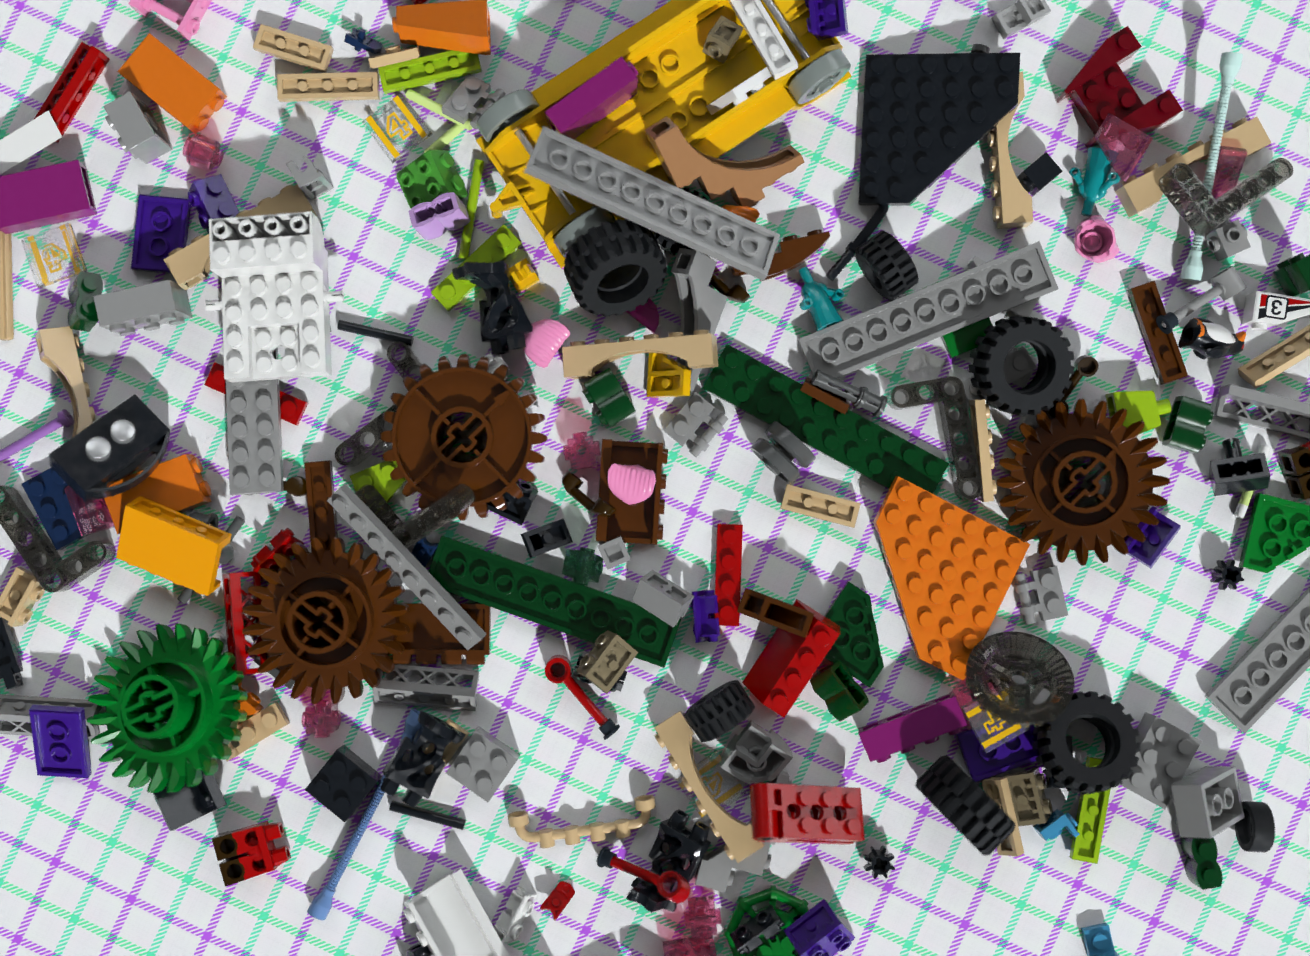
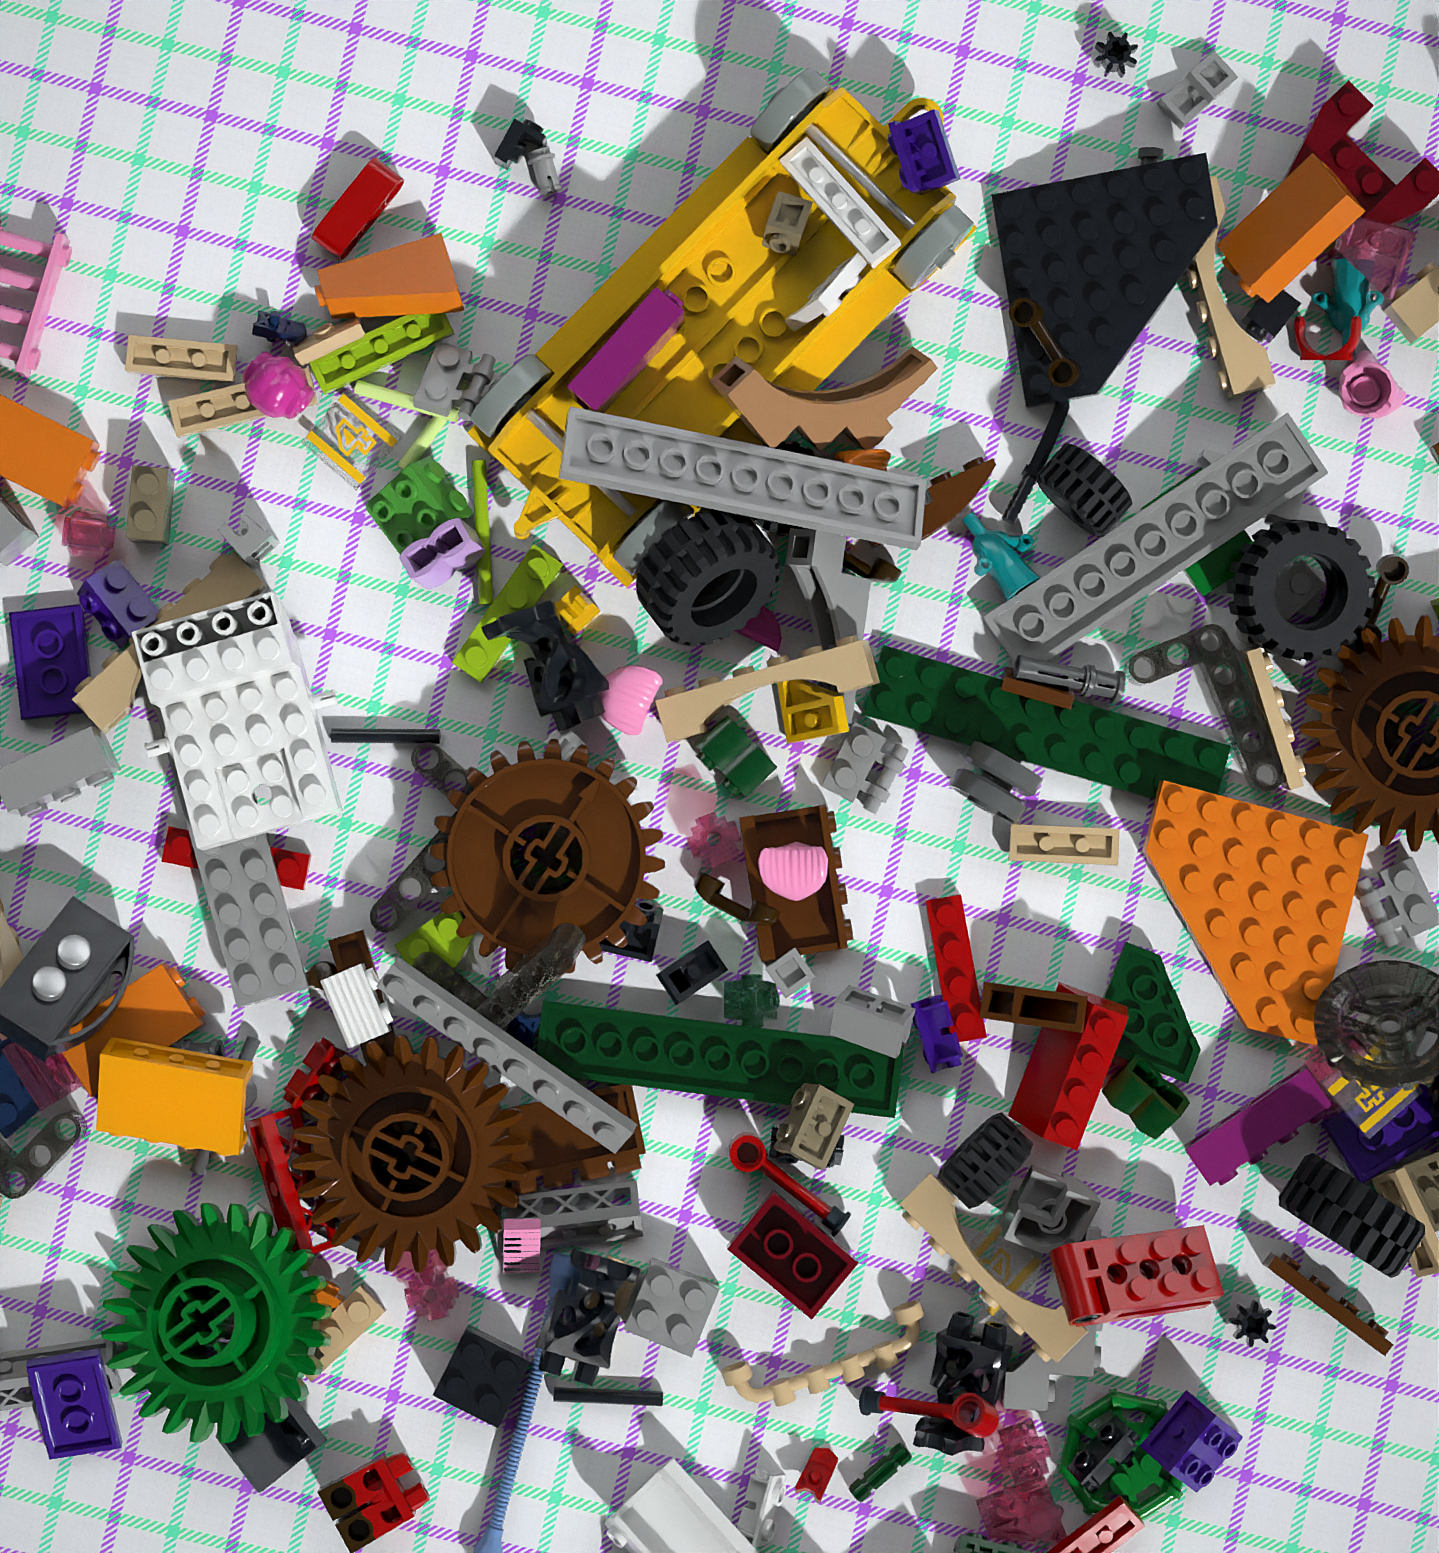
camera: 15 degrees left, 0 degrees up
none -> dark tan brick [126,465,175,545]
none -> dark pink hair [242,352,315,419]
none -> white brick [320,963,394,1049]
none -> bright pink tile [503,1219,541,1273]
none -> dark red brick [727,1189,859,1320]
none -> dark green axle [849,1443,912,1502]
none -> dark brown bar [1009,298,1080,387]
none -> orange brick [1217,153,1365,303]
none -> reddish brown plate [1262,1252,1394,1356]
none -> red cap [1294,316,1361,361]

